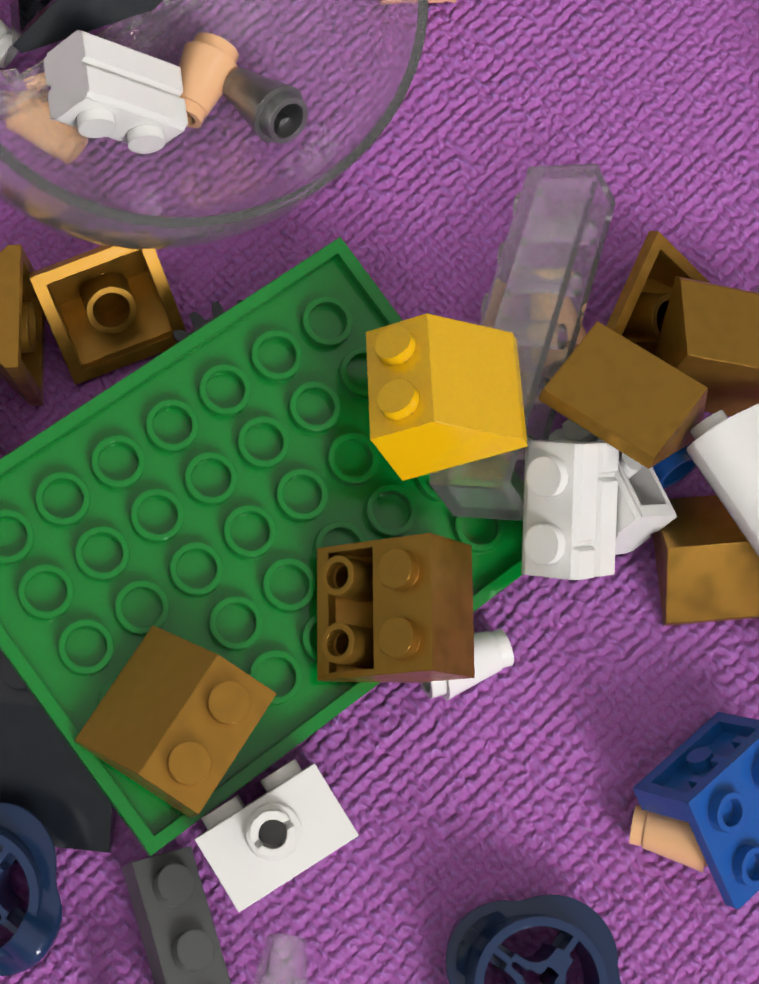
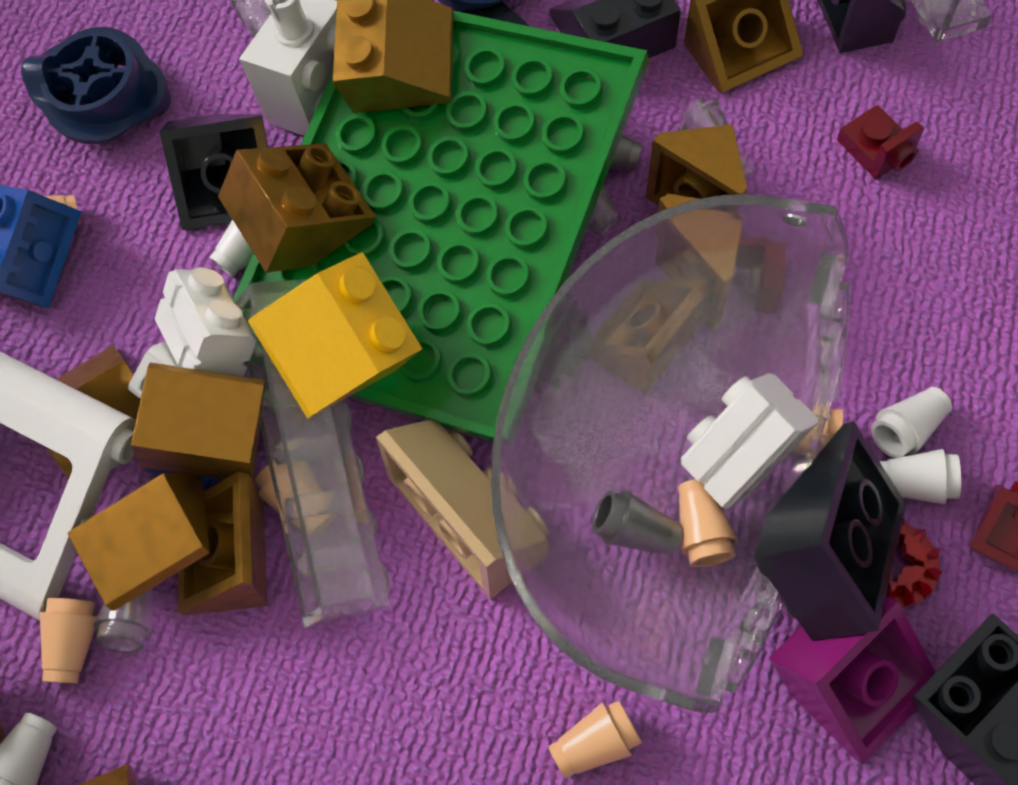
camera: 150 degrees right, 10 degrees down
none -> black slope [159,114,269,230]
none -> tan slope [376,419,544,600]

